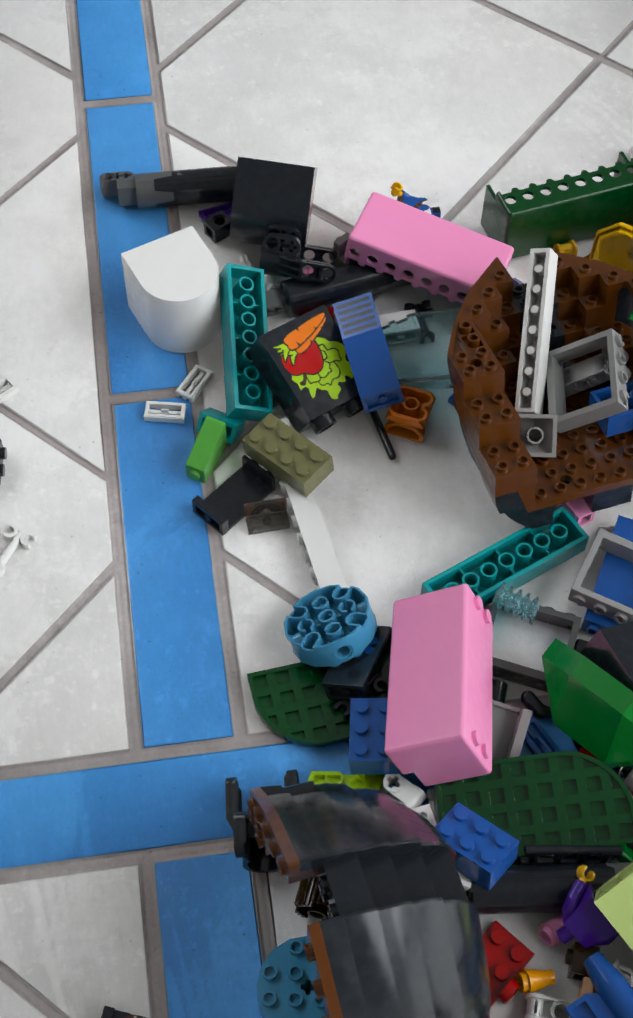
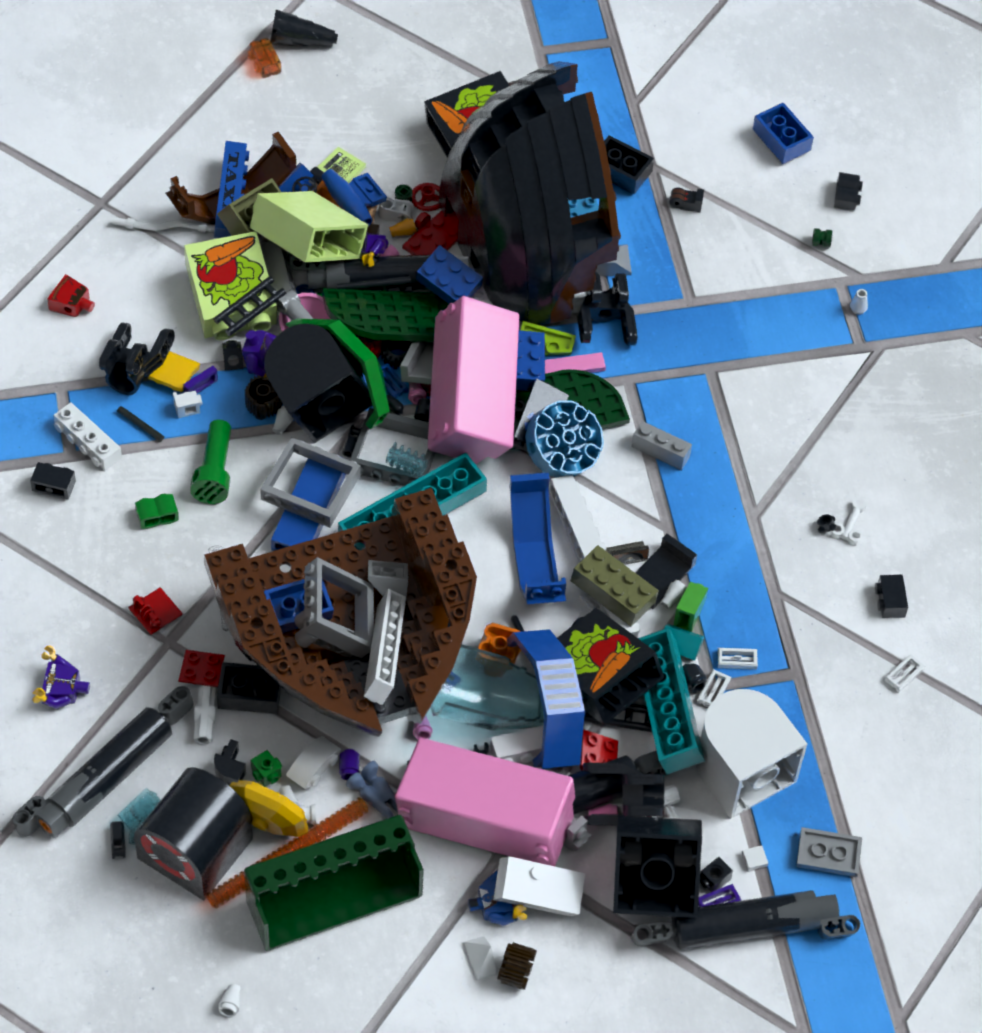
camera: 175 degrees right, 0 degrees up
none -> white slope [464,936,497,980]
none -> white brick [493,856,586,916]
none -> dark brown brick [497,942,537,990]
none -> blue panel [509,472,566,604]
none -> bright pink tile [545,352,606,374]
none -> light grey slope [595,244,632,276]
none -> light grey brick [631,421,692,470]
none -> white cone [660,580,687,609]
none -> black head [683,663,707,693]
none -> light grey plate [796,827,862,877]
none -> black plate [817,514,837,533]

